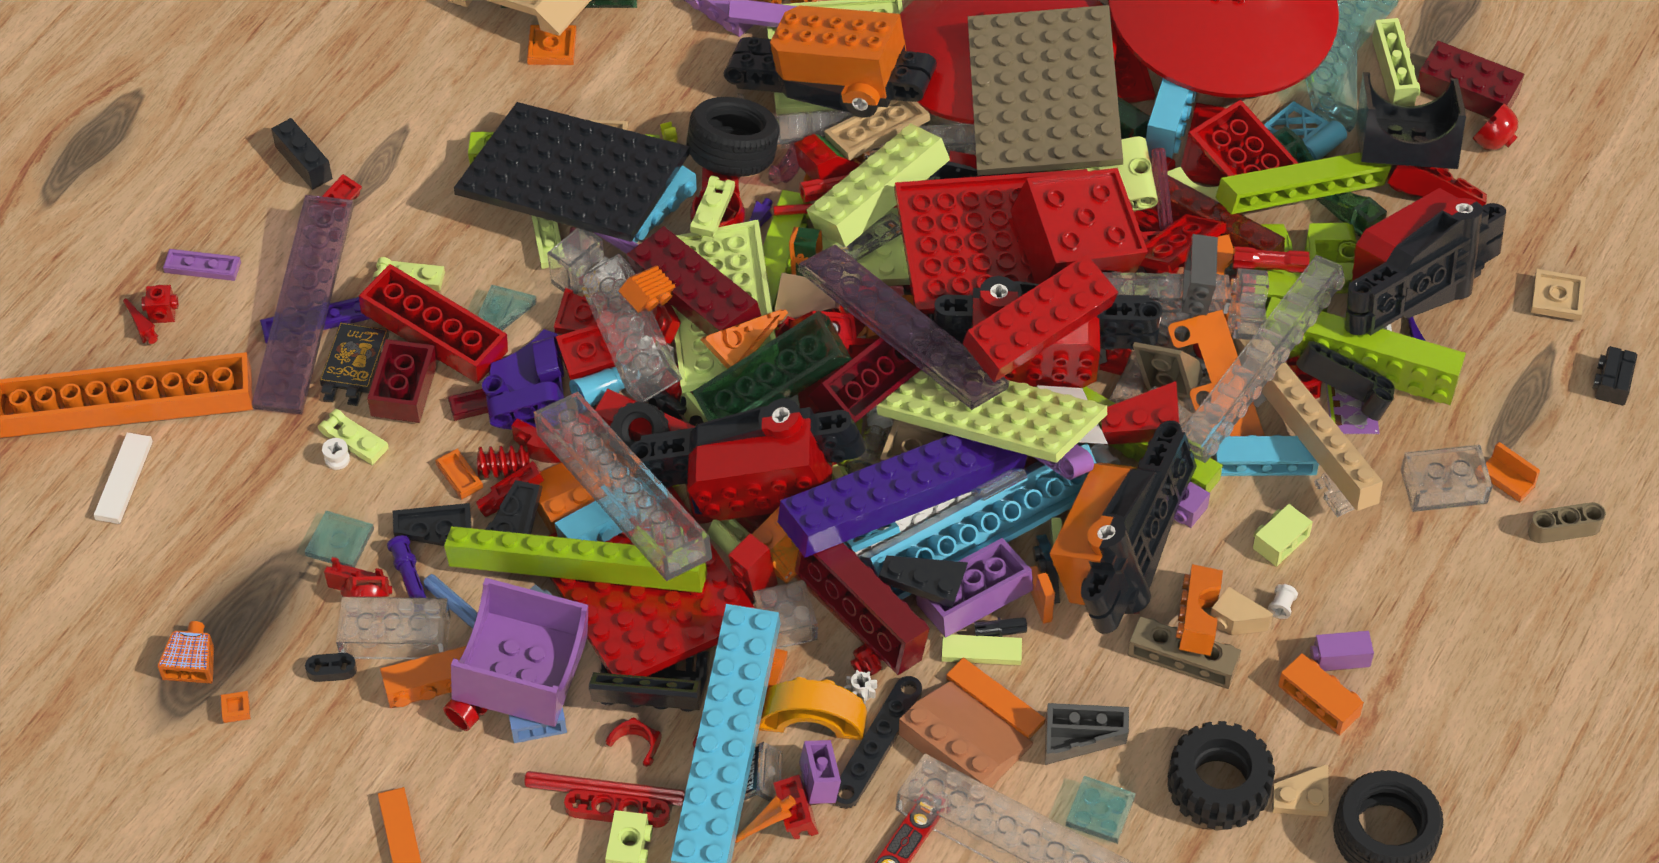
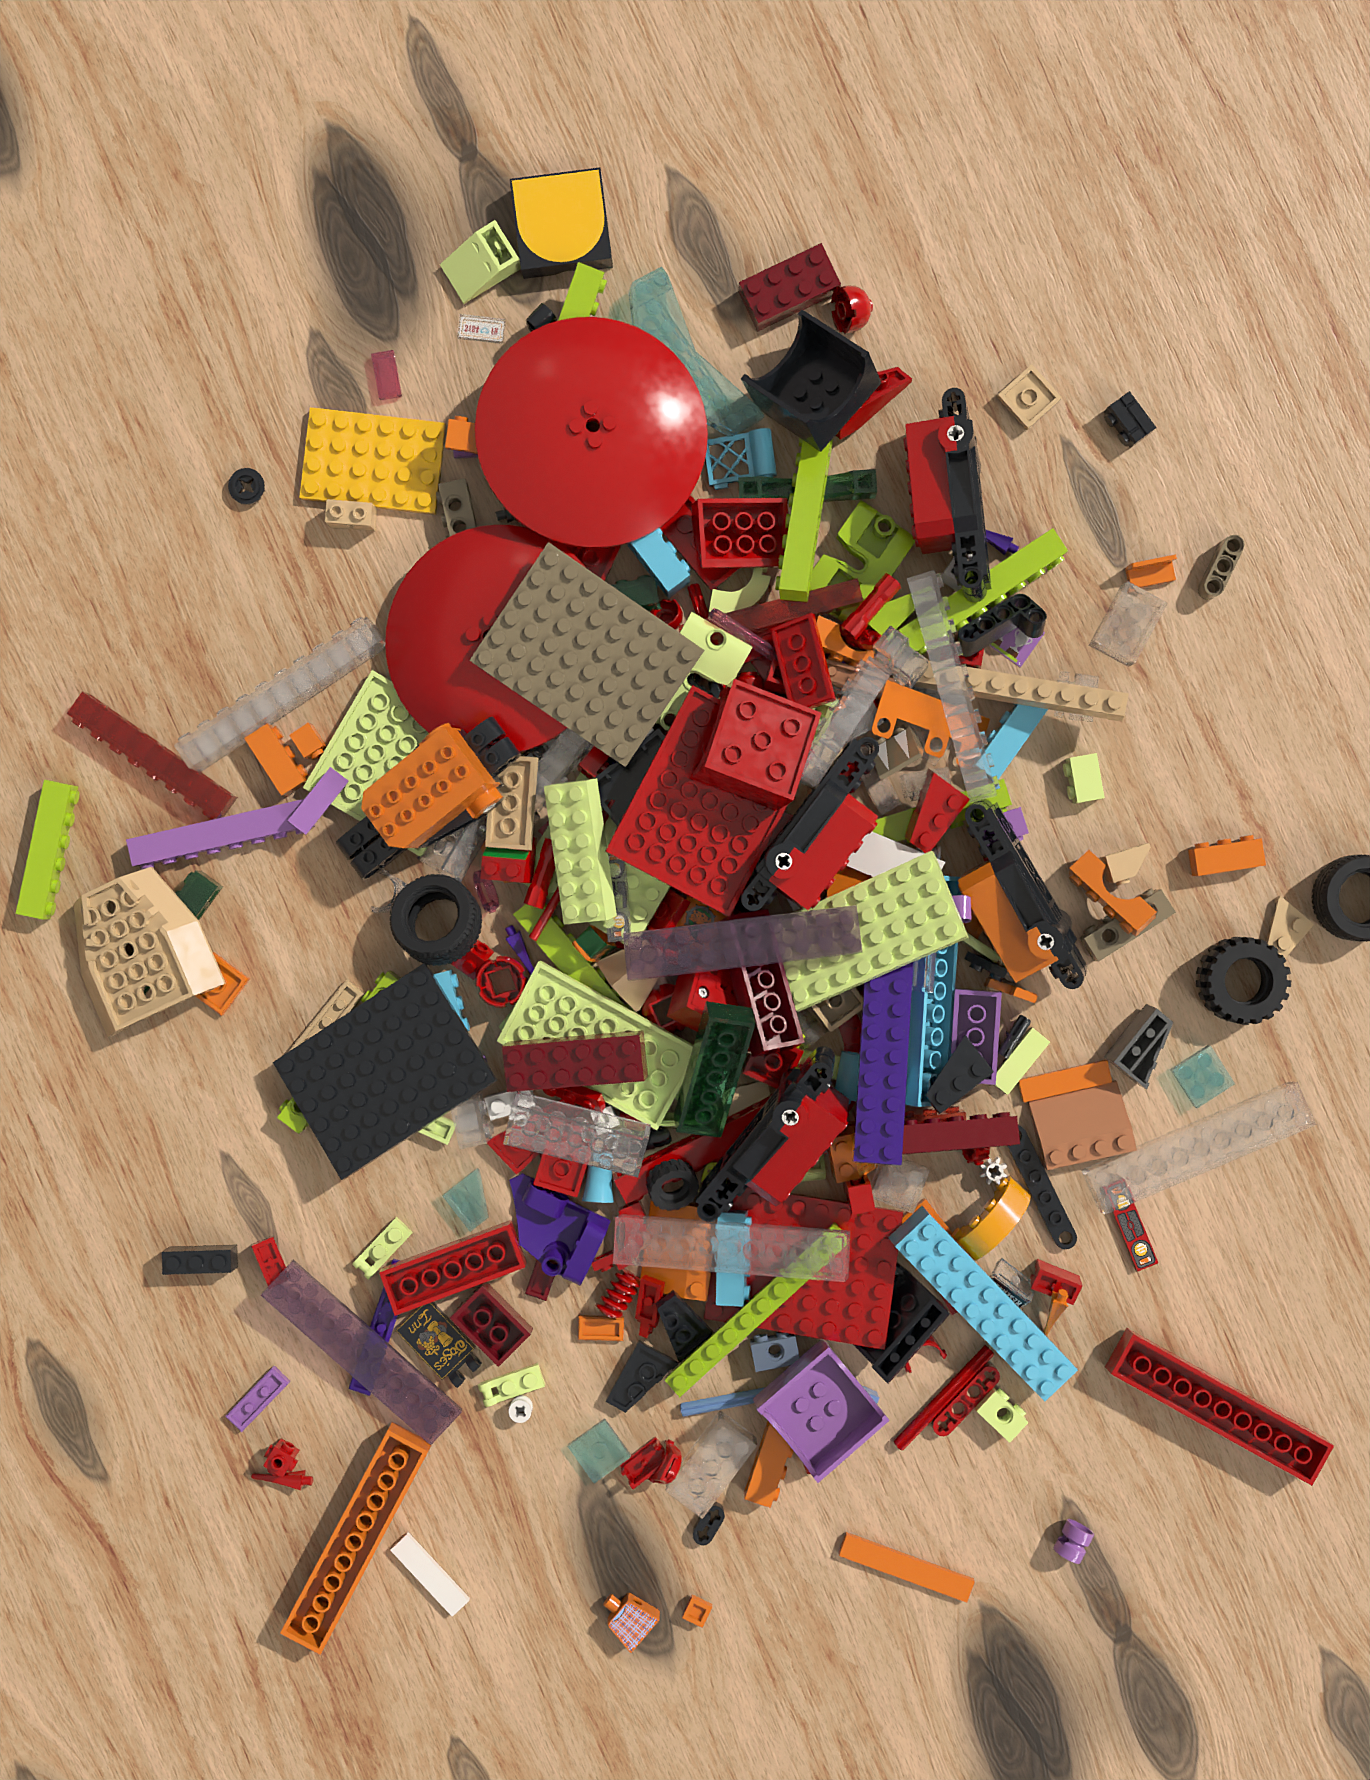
camera: 55 degrees left, 35 degrees up
dark purple pin [387,535,429,610] -> none
orange brick [618,266,675,313] -> none
neon yellow piece [660,121,678,143] -> none
yellowish green plate [690,176,735,238] -> none
orange wing [701,309,788,375] -> none
medium lavender brick [799,740,841,804] -> none
red brick [963,254,1118,382] -> none
dark grey window [1182,234,1218,315] -> none
white bush [1268,584,1298,619] -> none
medium lavender brick [1310,631,1374,671] -> none
yellowish green brick [1372,18,1420,106] -> none

